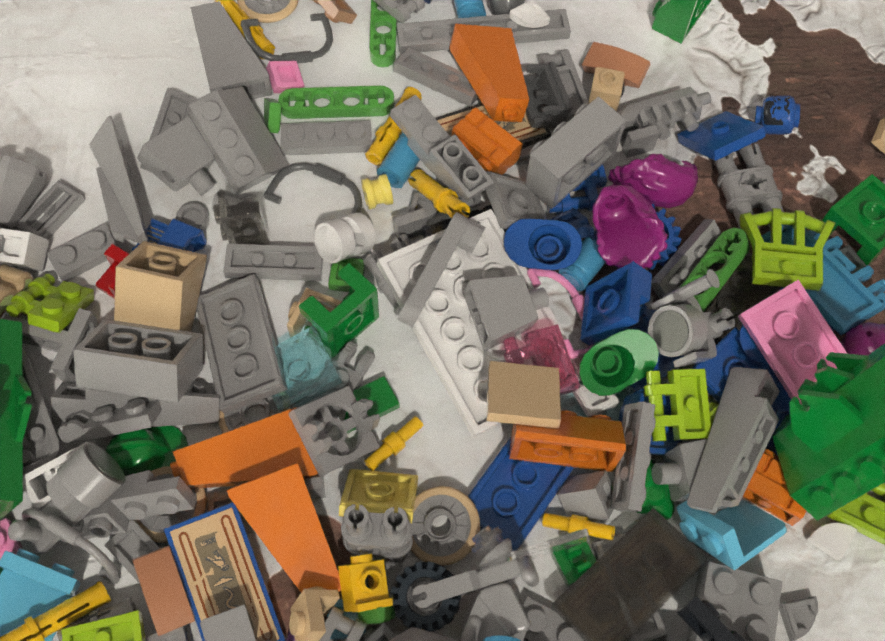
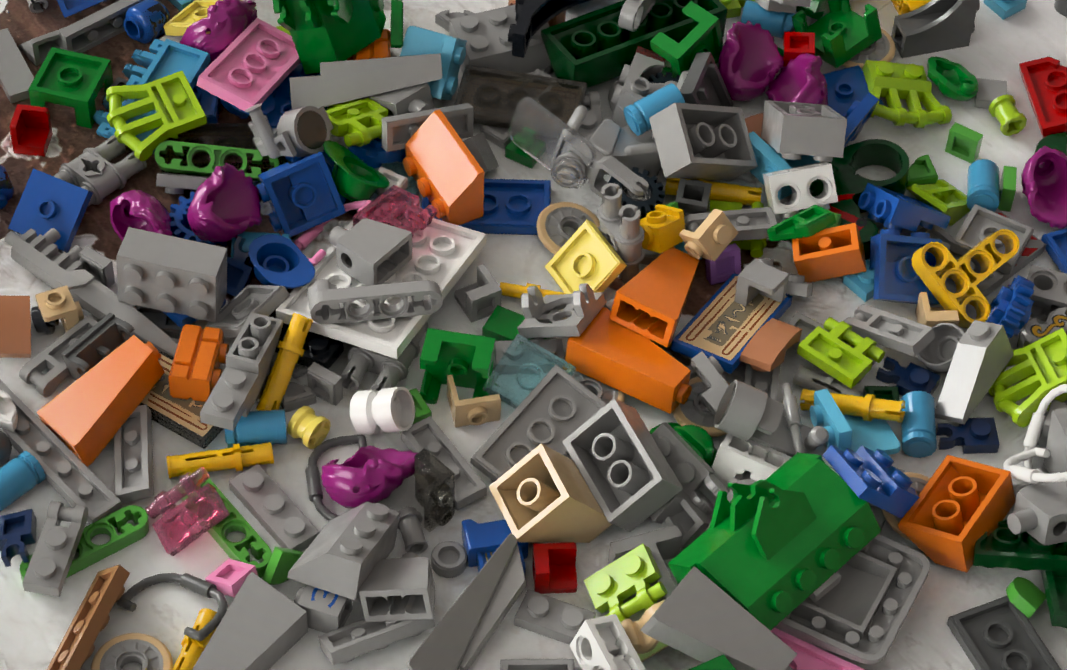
camera: 125 degrees left, 15 degrees down
tan tile [487,361,561,429] -> none
yellow bar [542,513,615,540] -> none
none -> red panel [10,104,53,157]
none -> clear pink plate [145,466,230,556]
none -> magenta piece [321,446,422,508]
none -> green tile [390,0,403,48]
none -> light grey panel [454,264,502,323]

